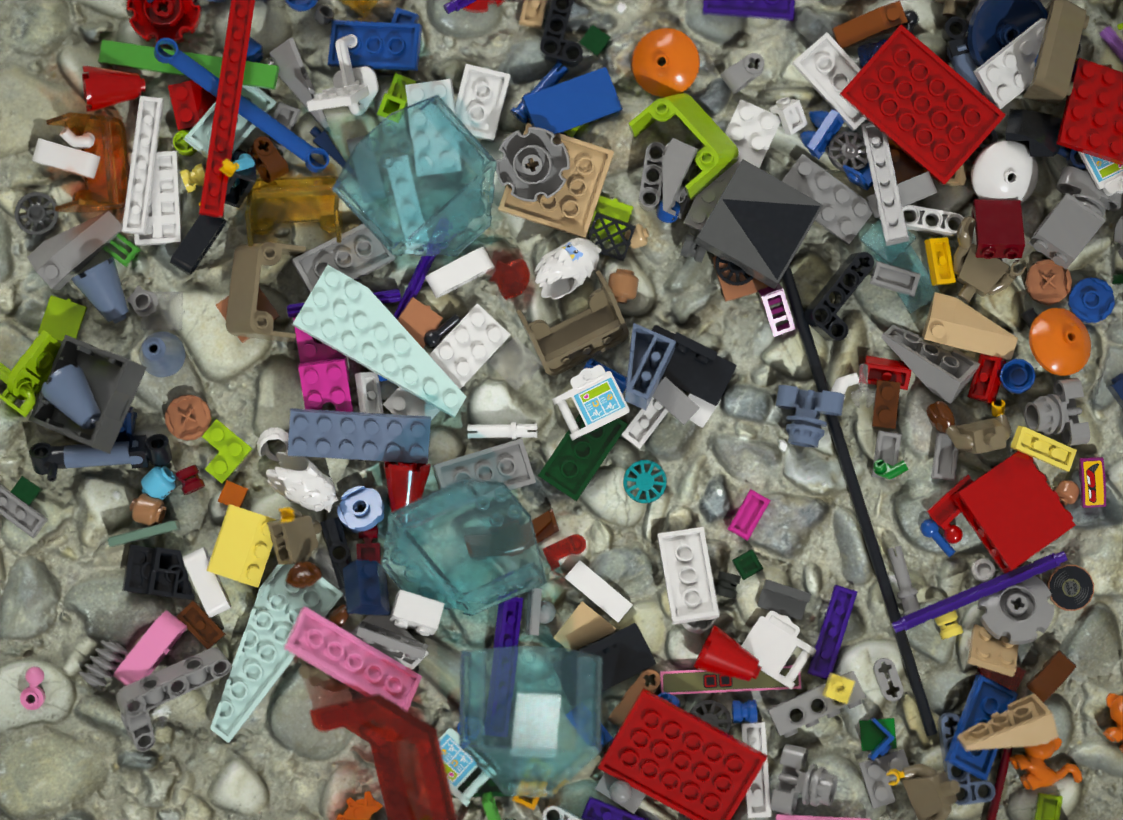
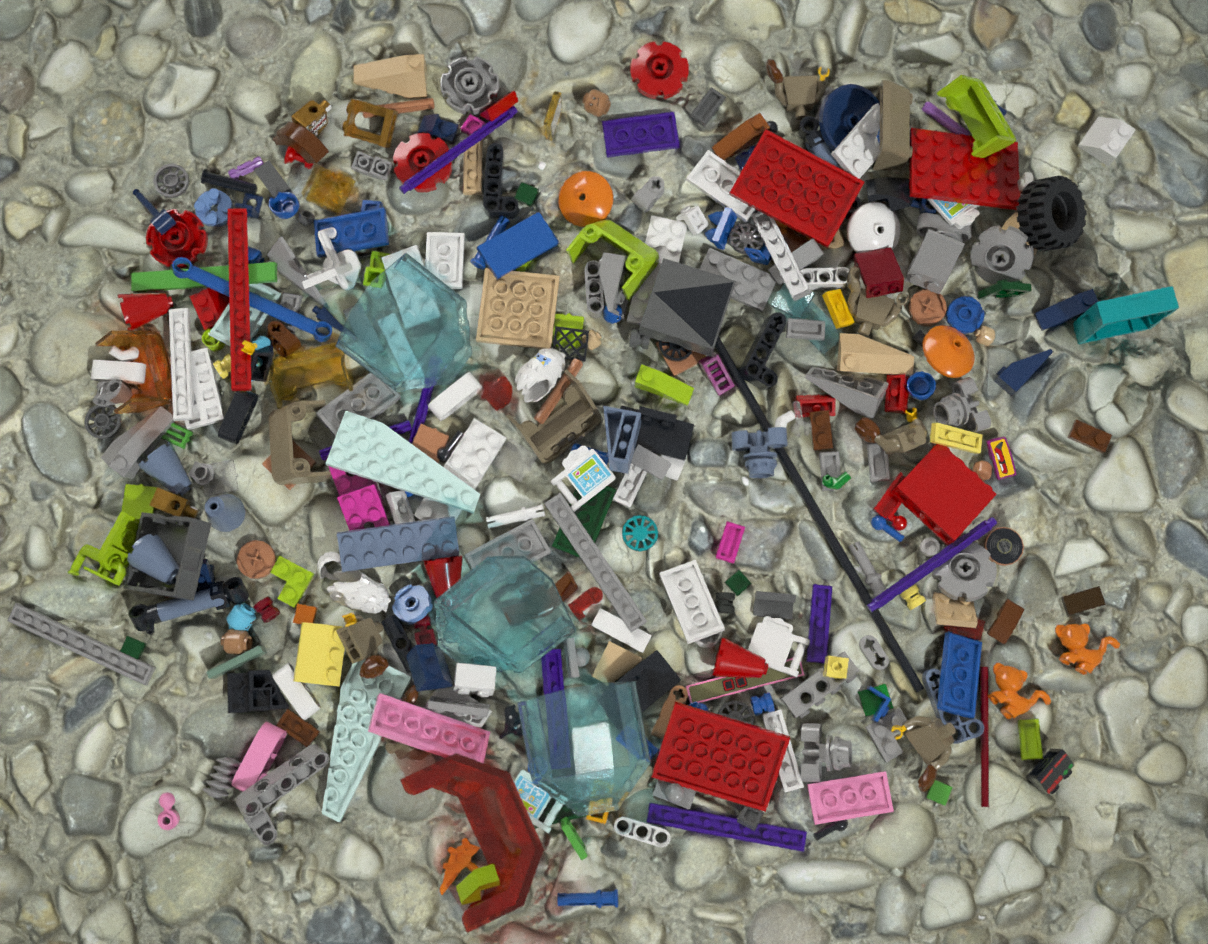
camera: 10 degrees left, 5 degrees down
light grey piece [496,127,570,202] -> none
medium nougat head [608,269,639,304] -> none
tan wedge [957,694,1058,751] -> none
none -> light grey piece [93,379,132,407]
none -> pearl gold torso [150,487,199,518]
none -> black animal [499,704,529,739]
none -> nougat axle [534,359,583,424]
none -> light grey tile [544,493,647,632]
none -> lime slope [634,364,694,406]
none -> tan piece [975,325,995,346]

